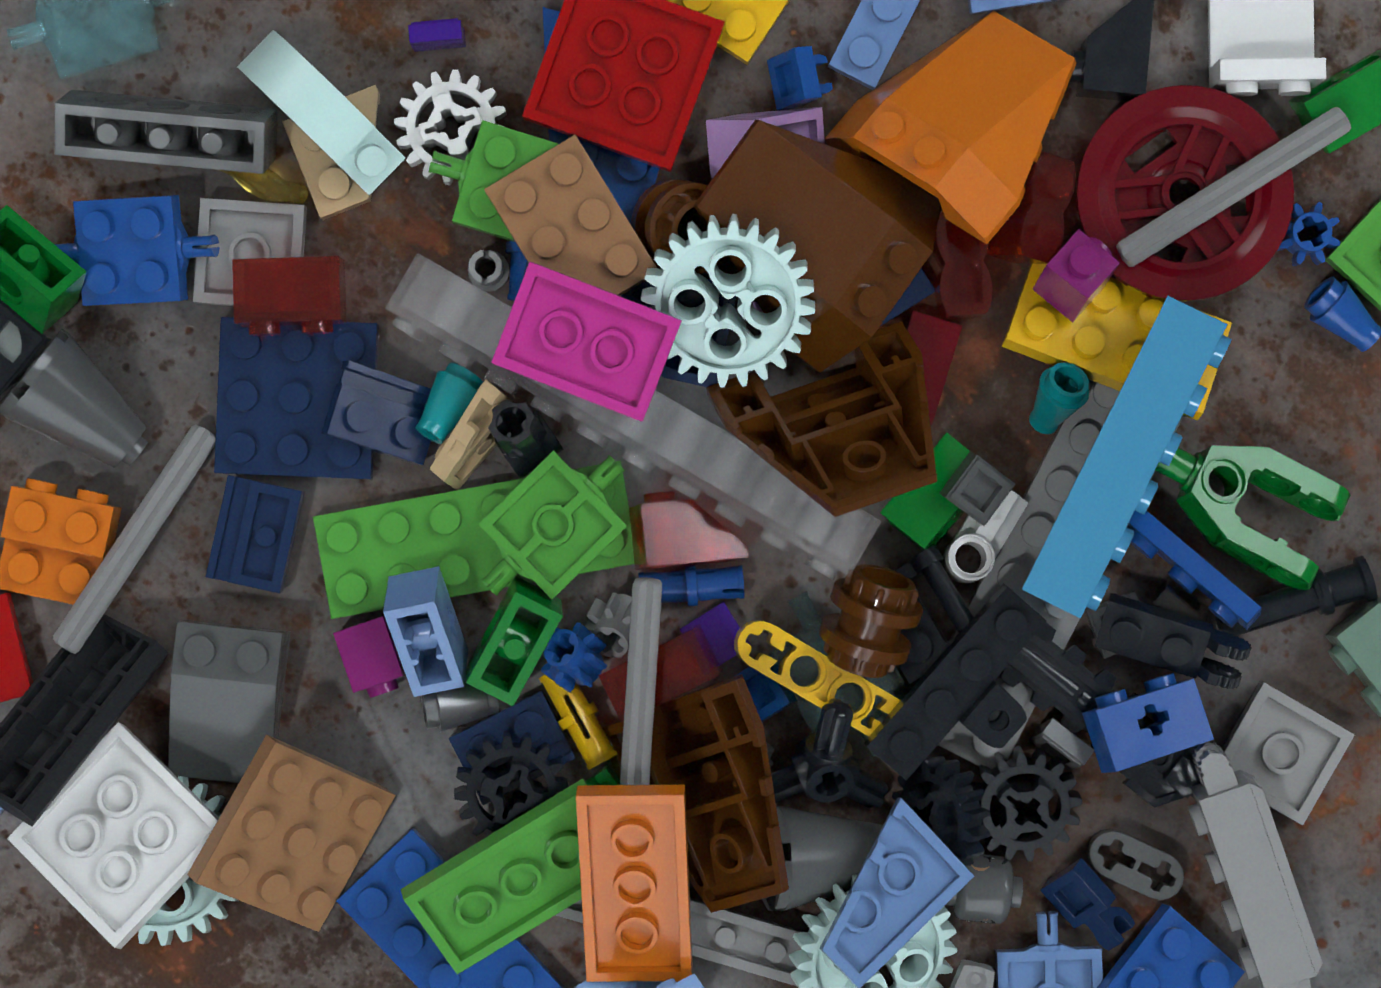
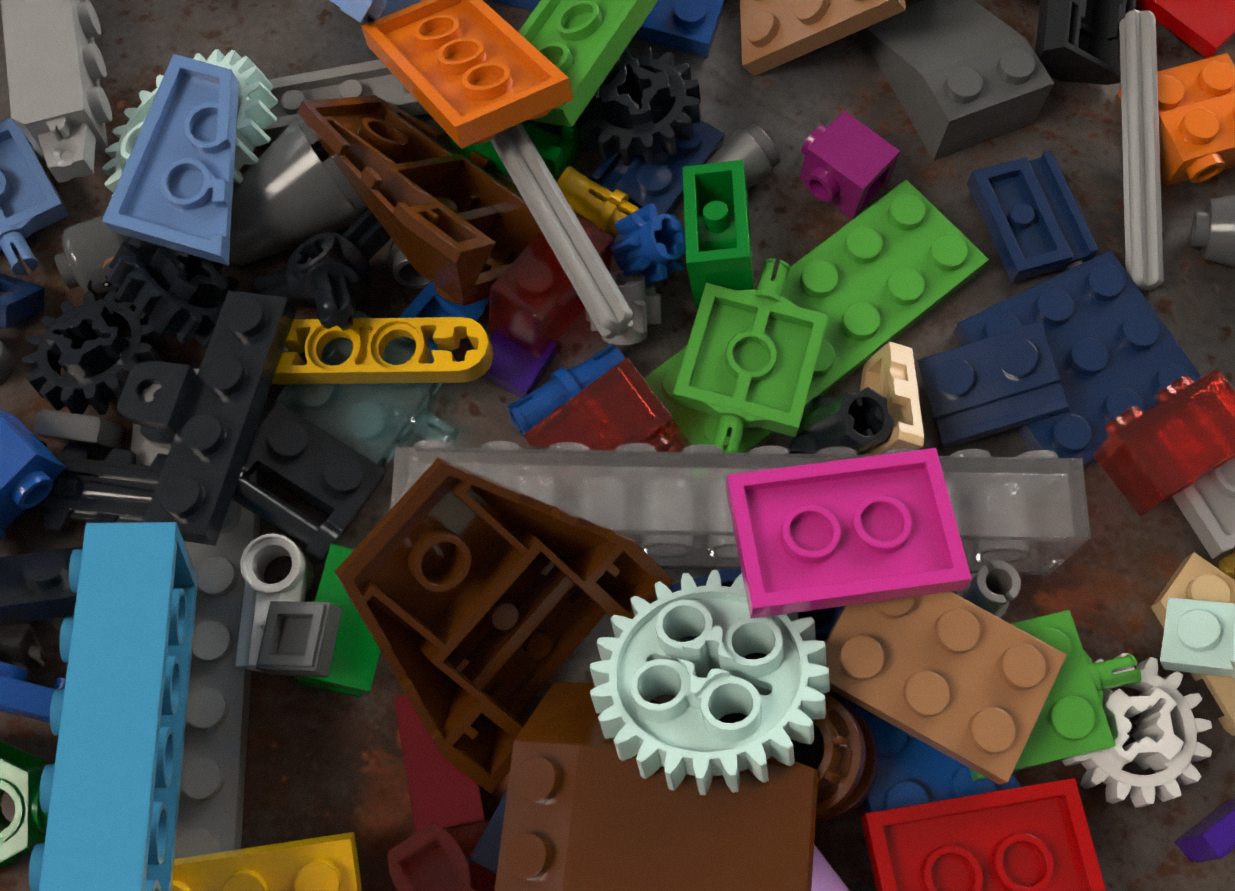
camera: 150 degrees right, 20 degrees down
medium blue brick [383,566,468,697] -> none
teal cone [415,363,483,444] -> none
reddish brown piece [819,564,923,678] -> none
teal cone [1029,362,1089,434] -> none

